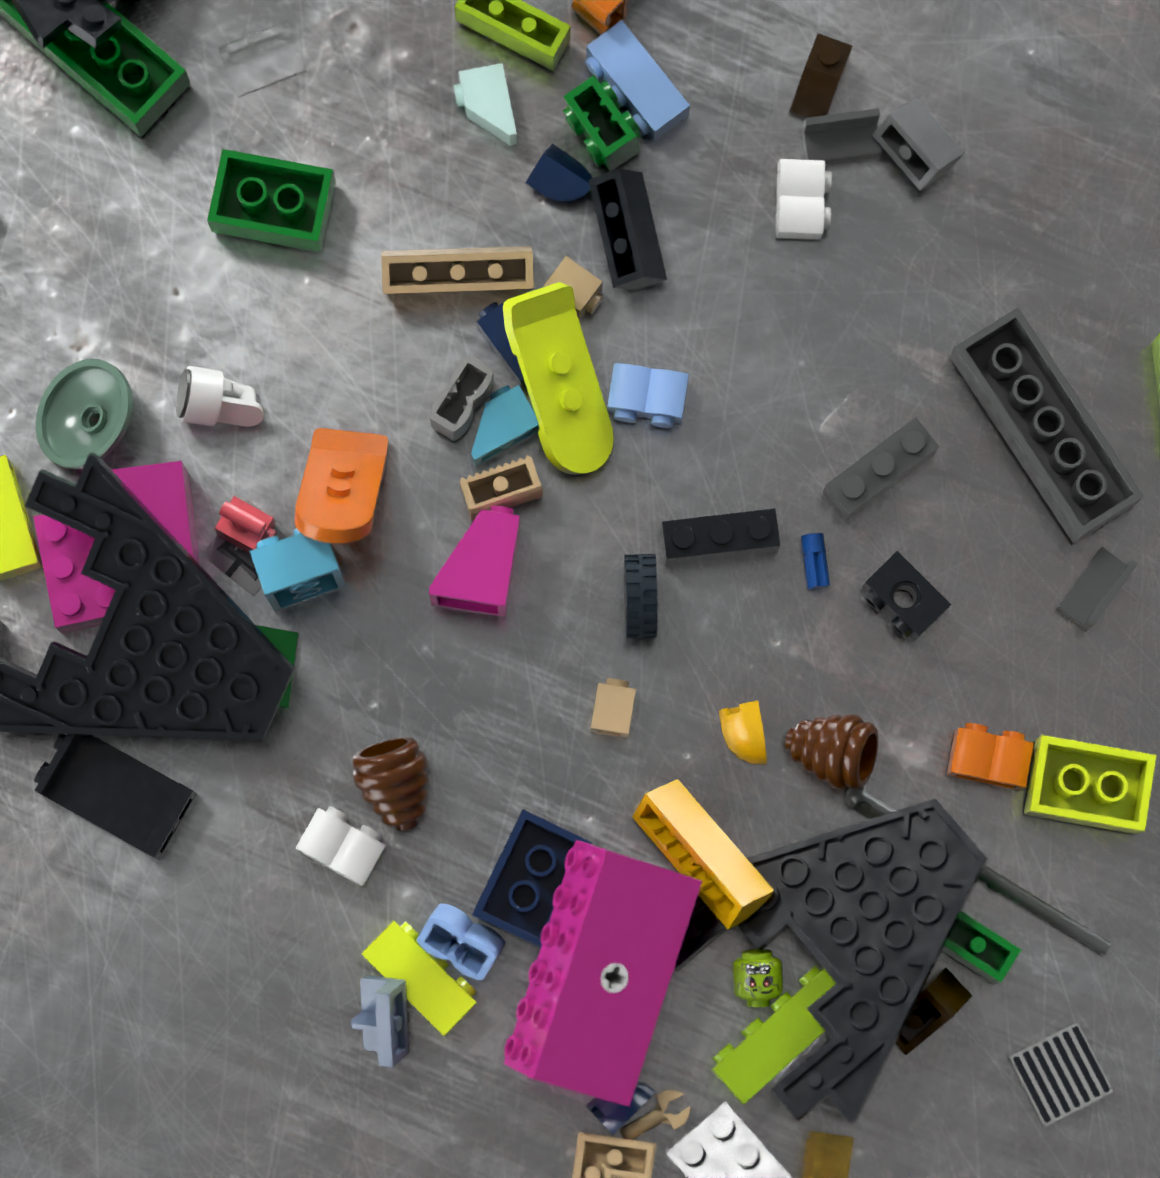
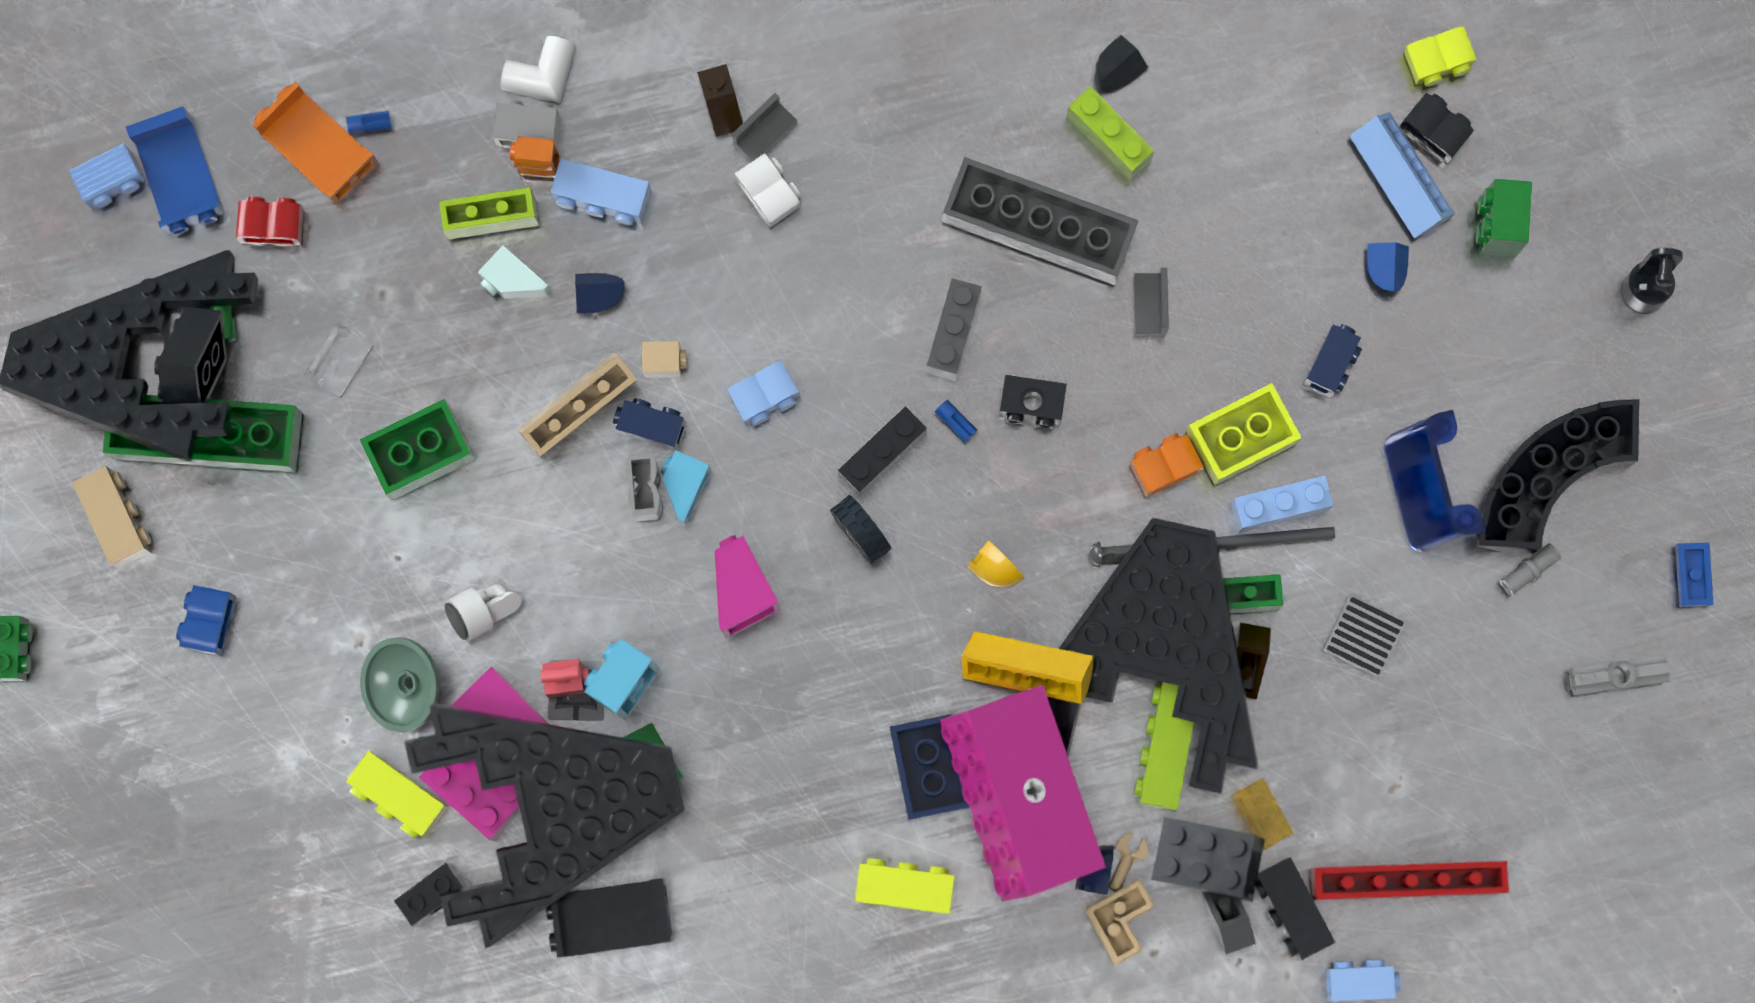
camera: 30 degrees left, 0 degrees up
orange piece [294,428,388,543] -> none
white brick [296,806,386,887] -> none
sand blue panel [351,975,409,1067] -> none
reddish brown piece [352,737,428,831] -> none
light blue brick [417,904,506,980] -> none
tan brick [459,455,543,521] -> none
neon yellow piece [503,282,614,475] -> none
green brick [562,75,642,171] -> none
black brick [589,168,667,291] -> none
tan brick [590,678,636,738] -> none
lime head [732,949,783,1007] -> none
reddish brown piece [785,714,879,790] -> none
dark grey brick [872,97,965,191] -> none
none -> light blue brick [1230,476,1333,533]

